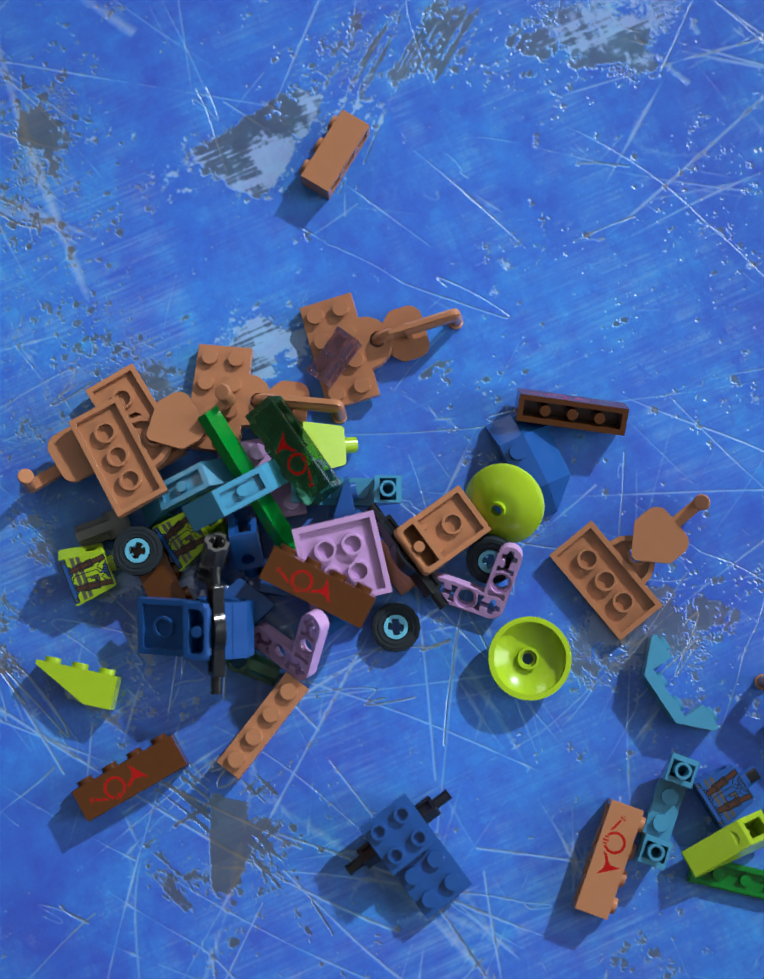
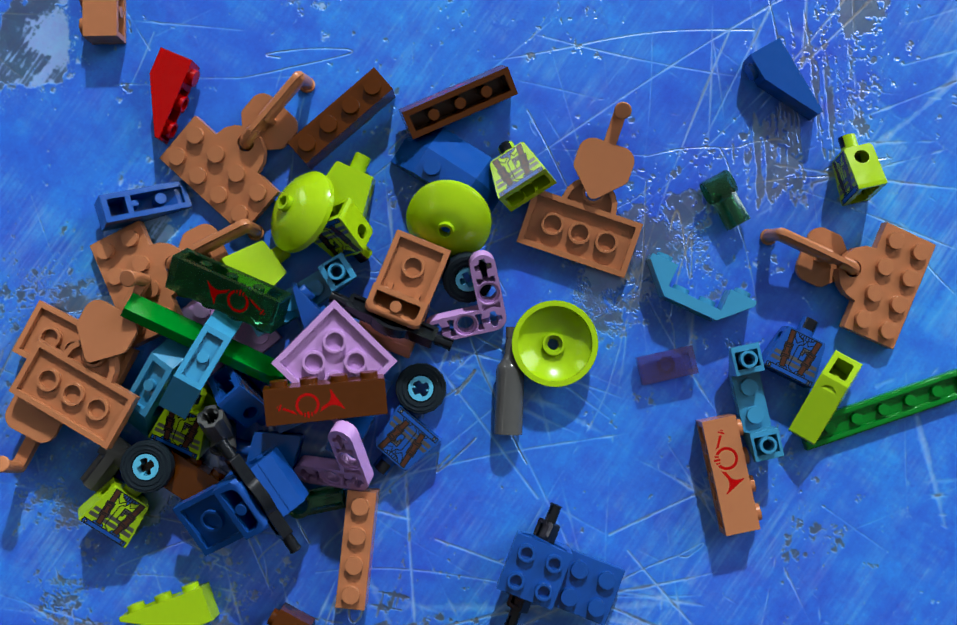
camera: 30 degrees left, 5 degrees up
hinge [306,326,362,389] -> none
none -> blue slope [94,180,192,231]
none -> red slope [150,47,200,144]
none -> lime dish [271,171,334,253]
none -> reddish brown brick [287,68,395,170]
none -> lime torso [314,197,373,263]
none -> lime torso [326,152,376,219]
none -> torso [373,404,442,476]
none -> torso [490,141,557,212]
none -> dark grey piece [494,327,524,435]
none -> clear purple plate [635,345,699,385]
none -> clear green piece [699,170,751,231]

